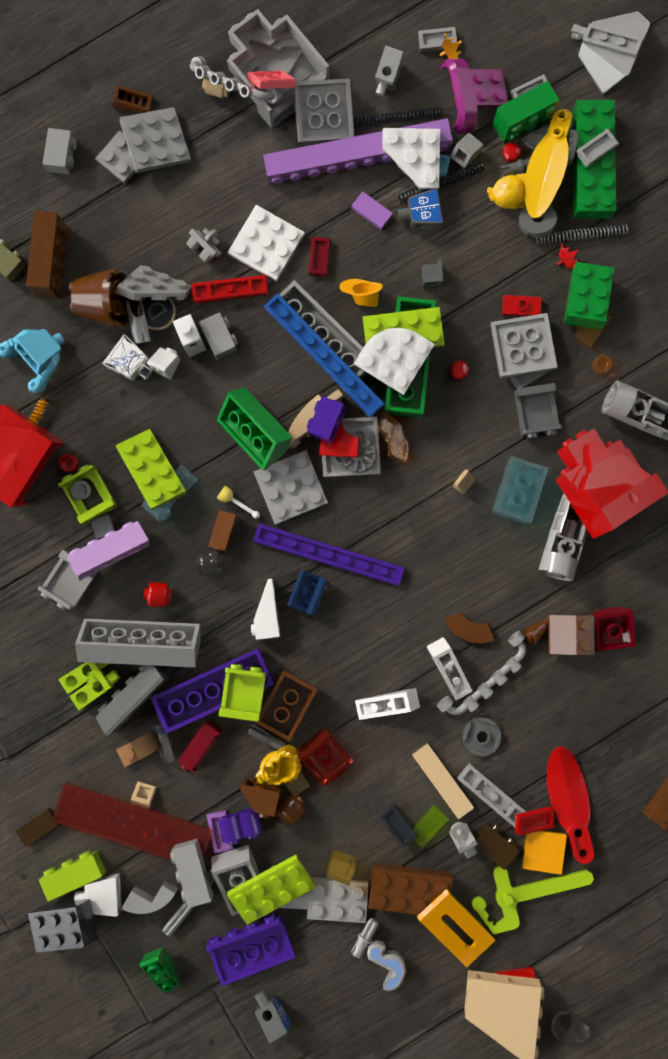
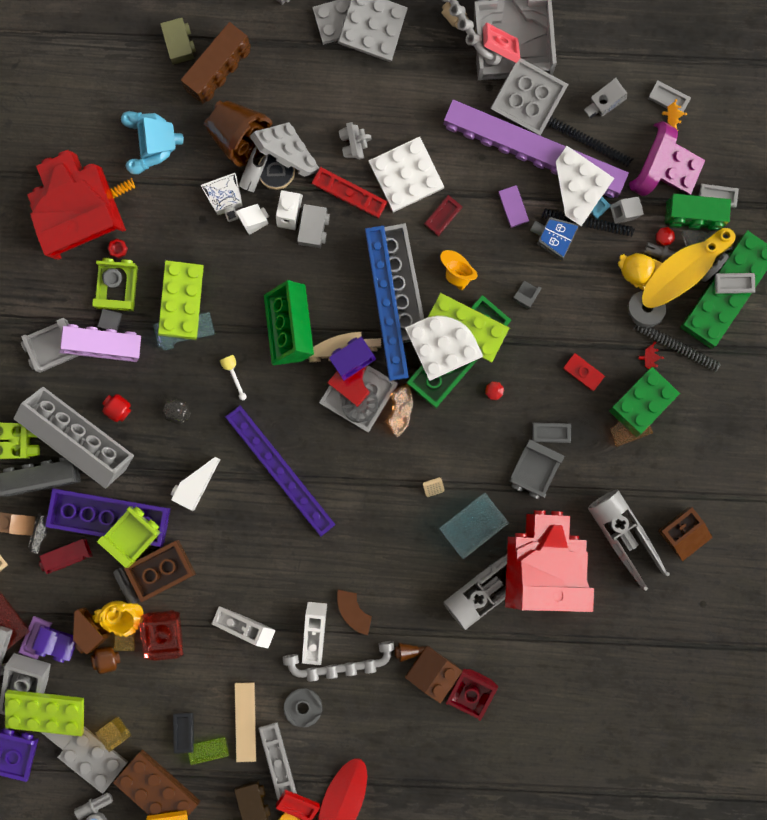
camera: 30 degrees right, 0 degrees up
reddish brown slope [208,510,237,552] -> none
light grey plate [254,450,328,525] -> none
dark blue bracket [287,569,328,615] -> none
light grey hips [449,822,477,858] -> none
light grey plate [490,313,557,379] -> none
clear orange tile [592,355,612,374] -> none

